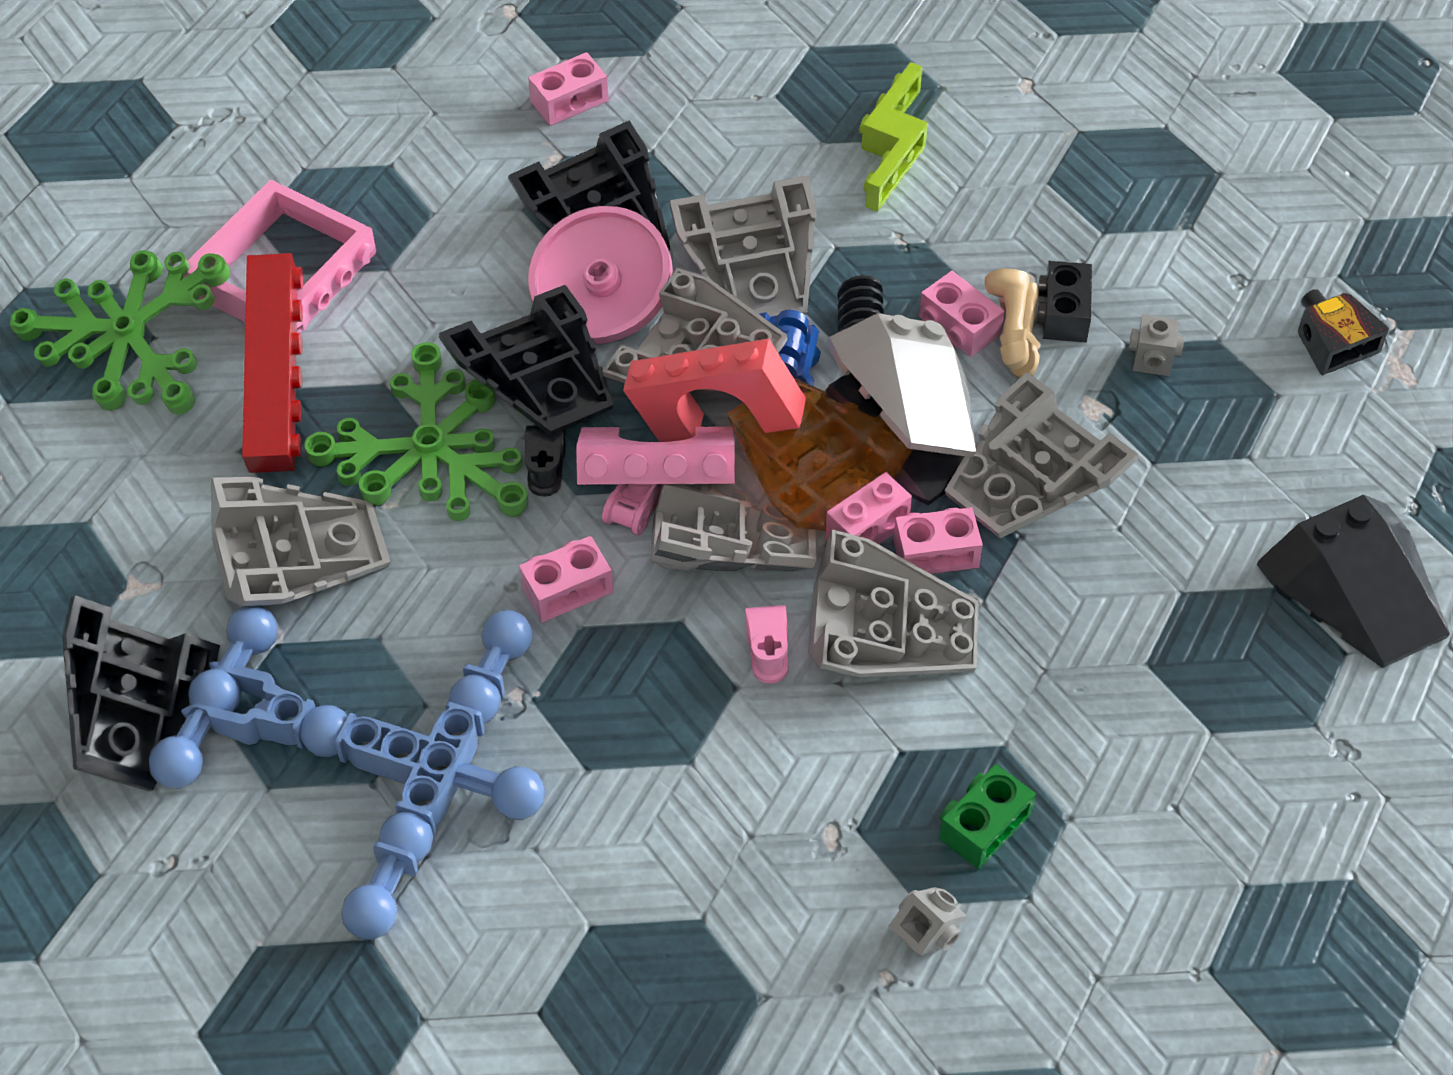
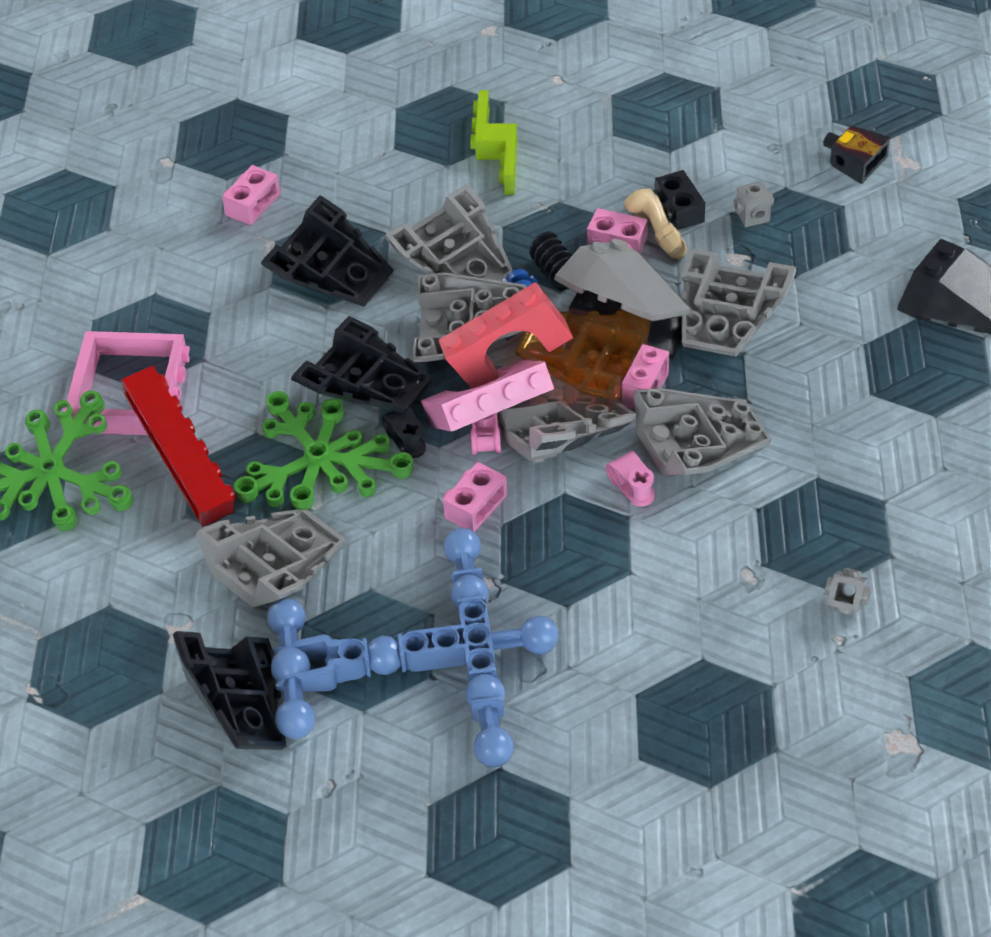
camera: 25 degrees left, 5 degrees down
bright pink dish [528,206,673,344] -> none
bright pink brick [893,507,983,574] -> none
green brick [939,764,1036,870] -> none

